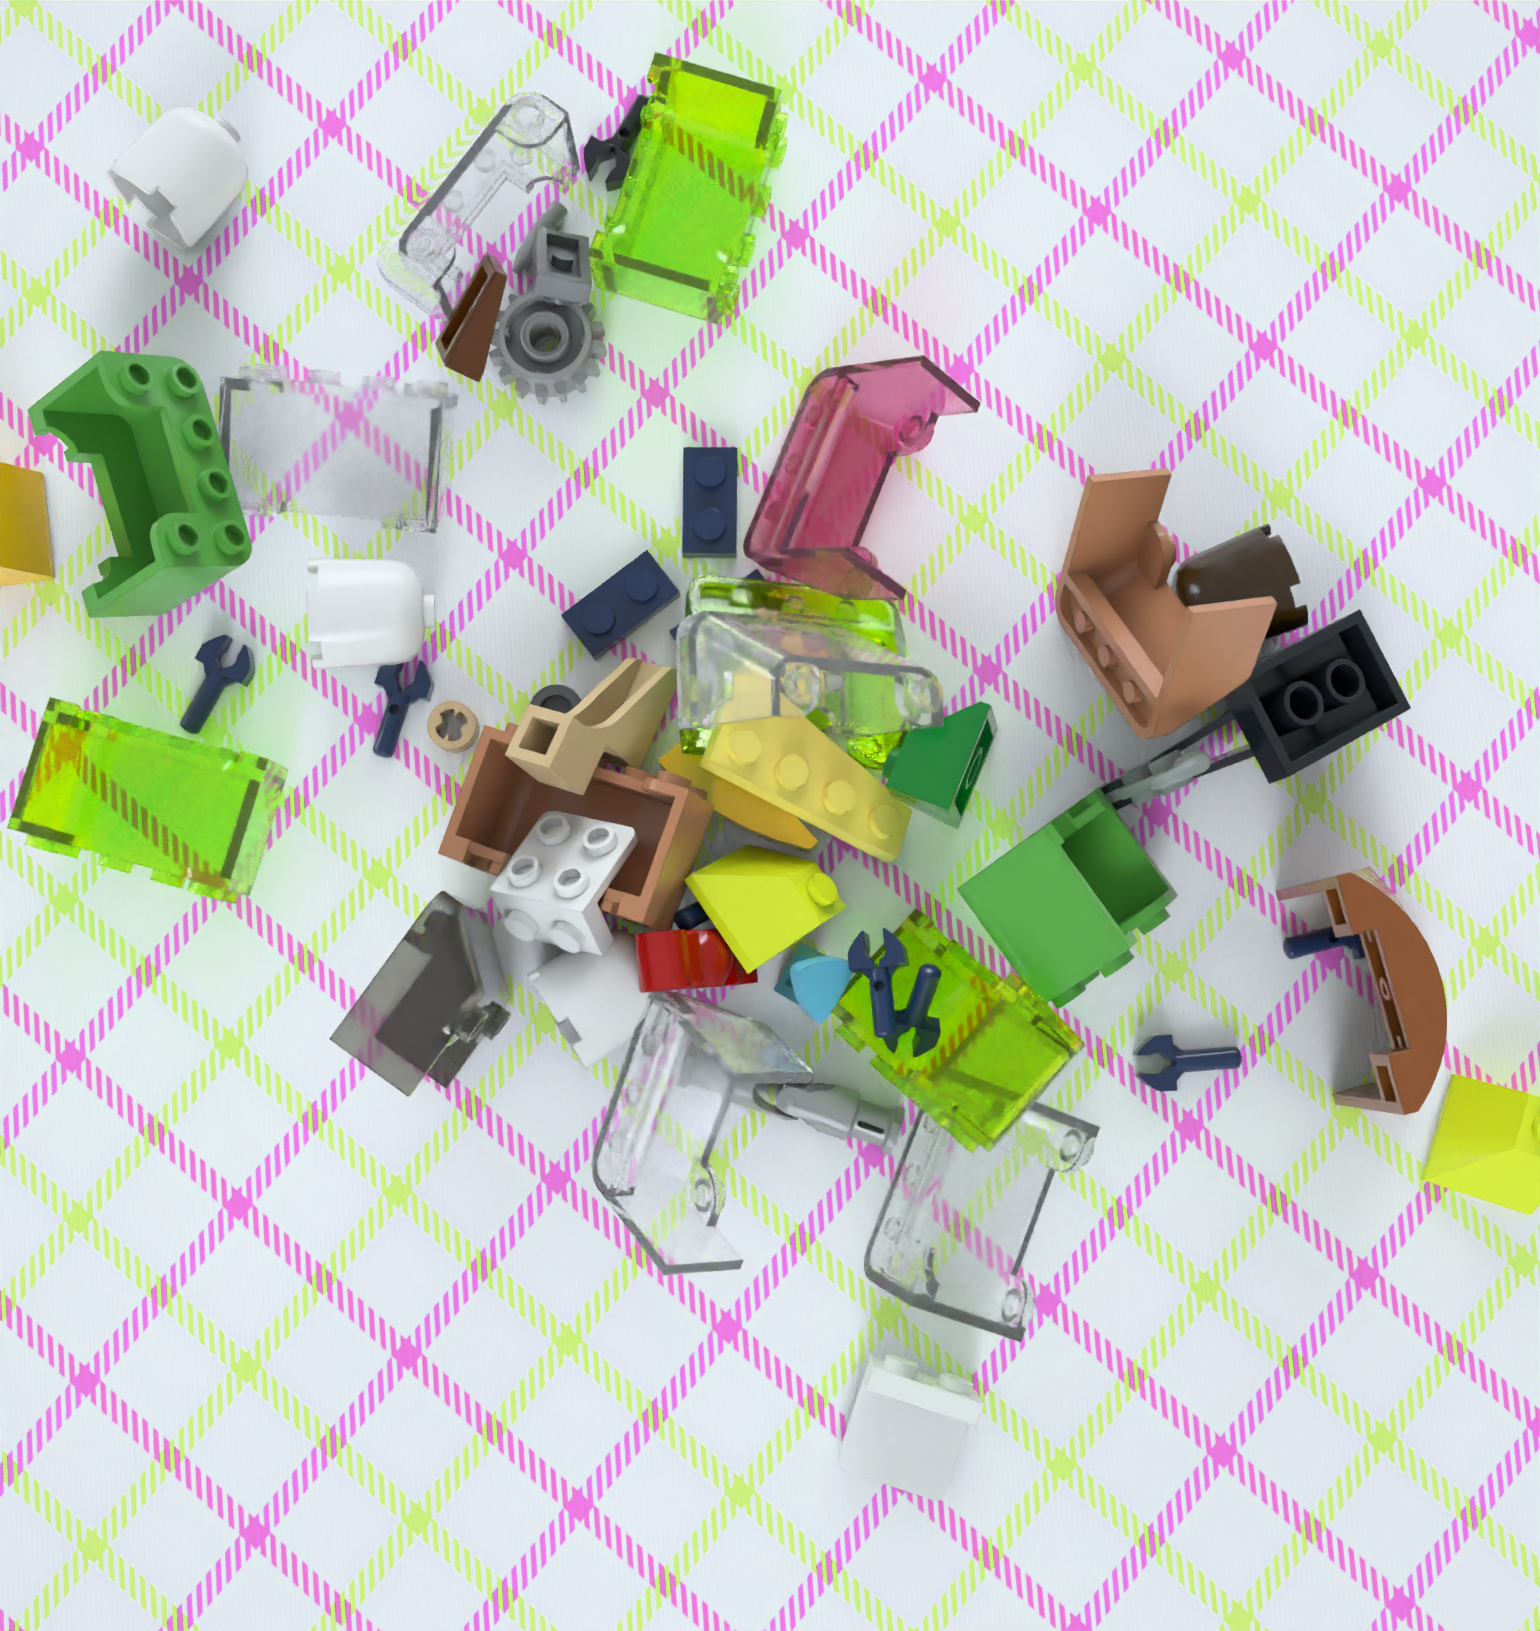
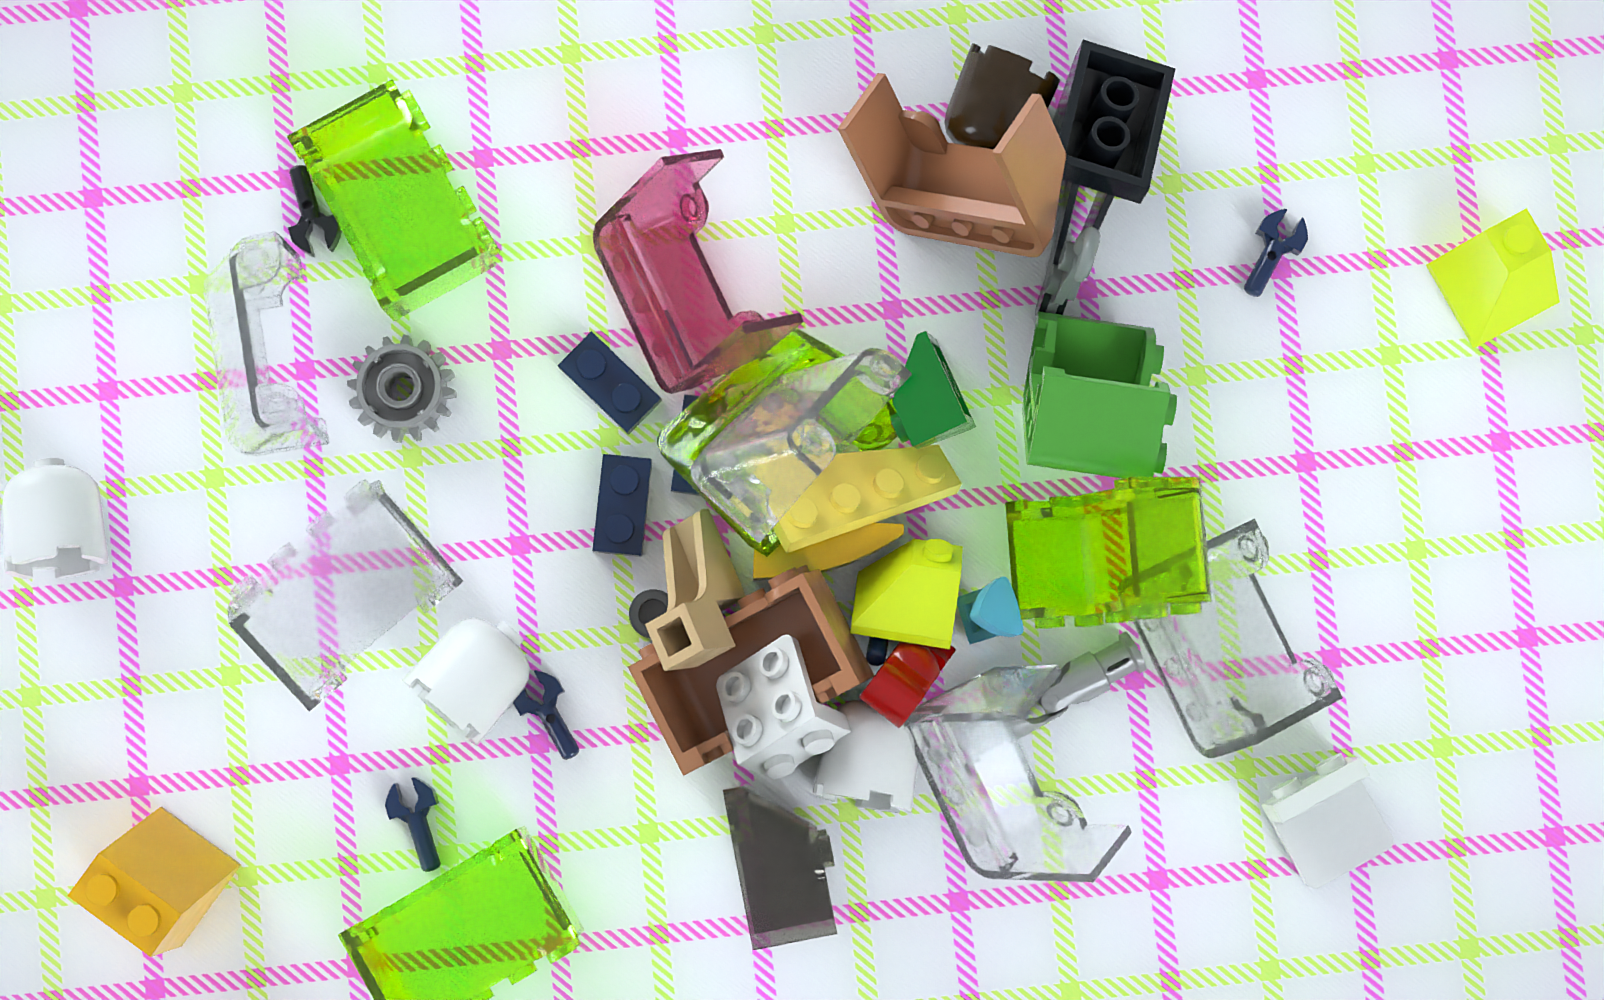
camera: 50 degrees left, 0 degrees up
bright green windscreen [27,350,252,618] -> none
tan bush [427,701,480,753] -> none
reddish brown slope [435,252,507,382] -> none
light grey helmet [512,200,568,274] -> none
plate [532,226,592,305] -> none
dark blue bar [848,928,909,1038] -> none
bar [883,963,942,1057] -> none
dark blue bar [1133,1034,1242,1092] -> none
dark orange windscreen [1275,867,1447,1115] -> none

